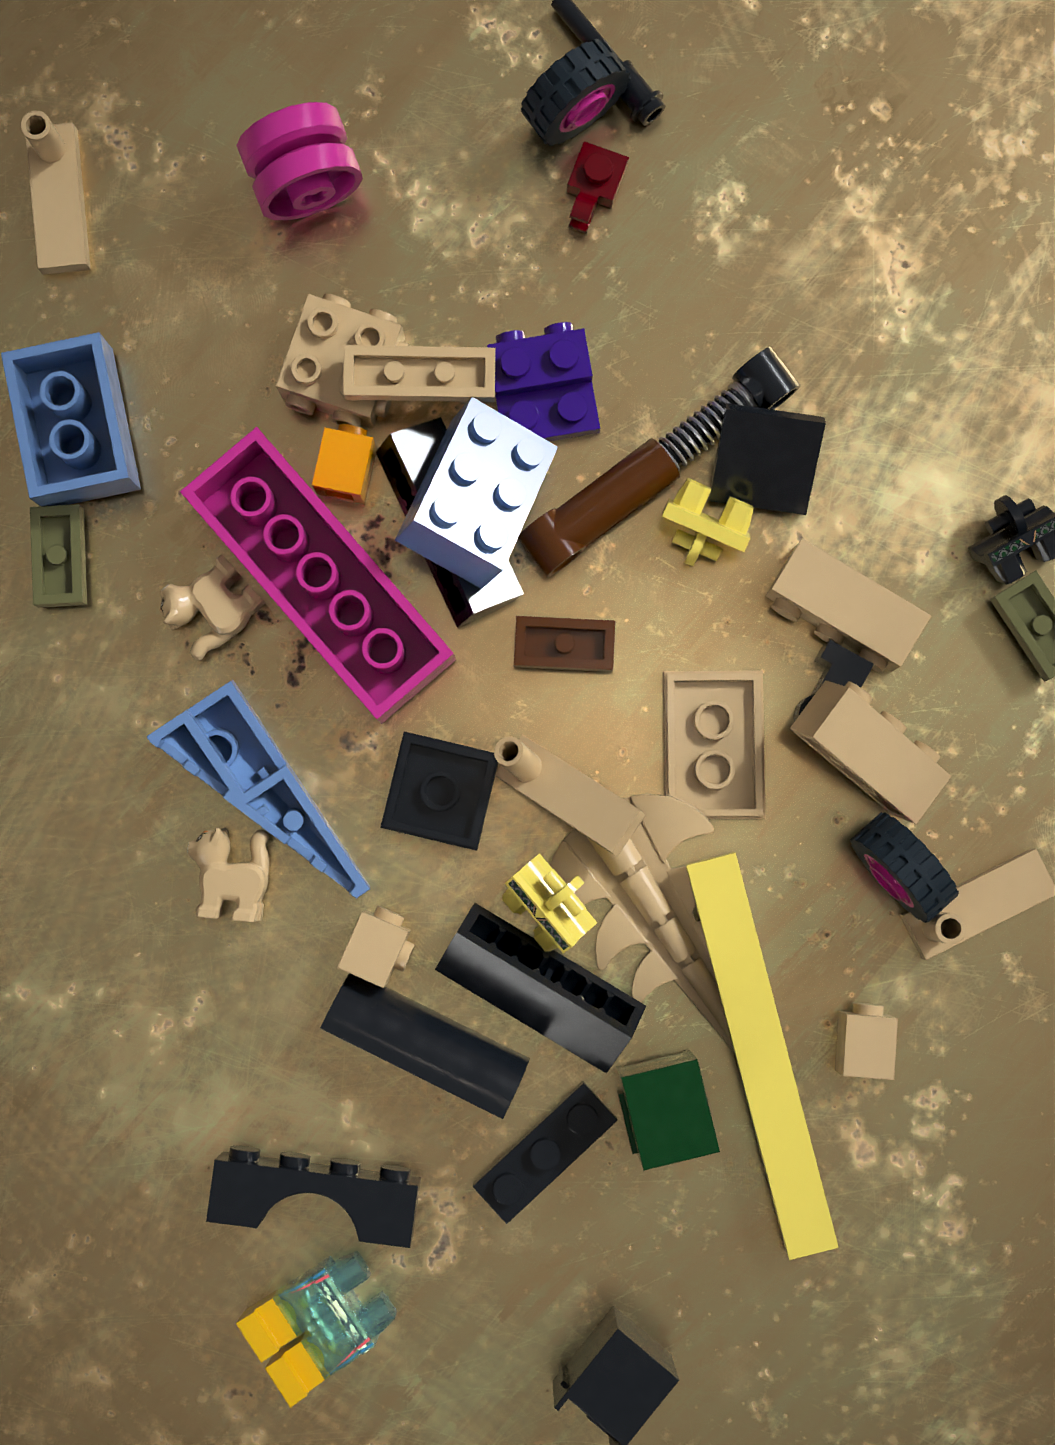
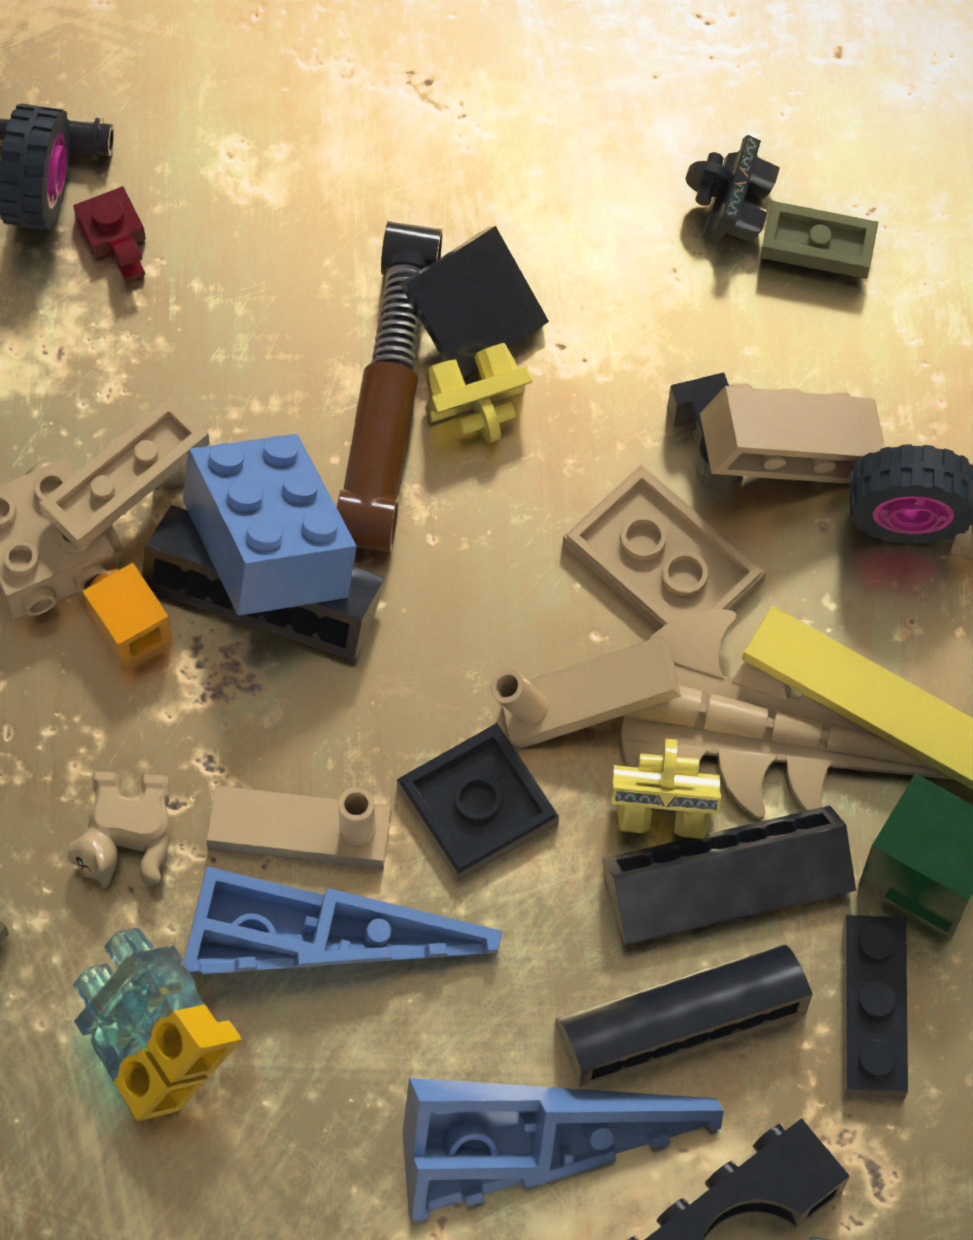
camera: 45 degrees left, 20 degrees down
dark pink brick [180,427,456,724] -> none
tan animal [187,828,269,922] -> none
tan brick [337,905,415,988] -> none
dark purple plate [487,322,601,442] -> none
reddish brown plate [514,616,615,672] -> none
tan brick [766,538,931,673] -> none
none -> hips [73,928,243,1121]
none -> tan piece [206,785,392,869]
none -> medium blue wedge [403,1078,724,1221]

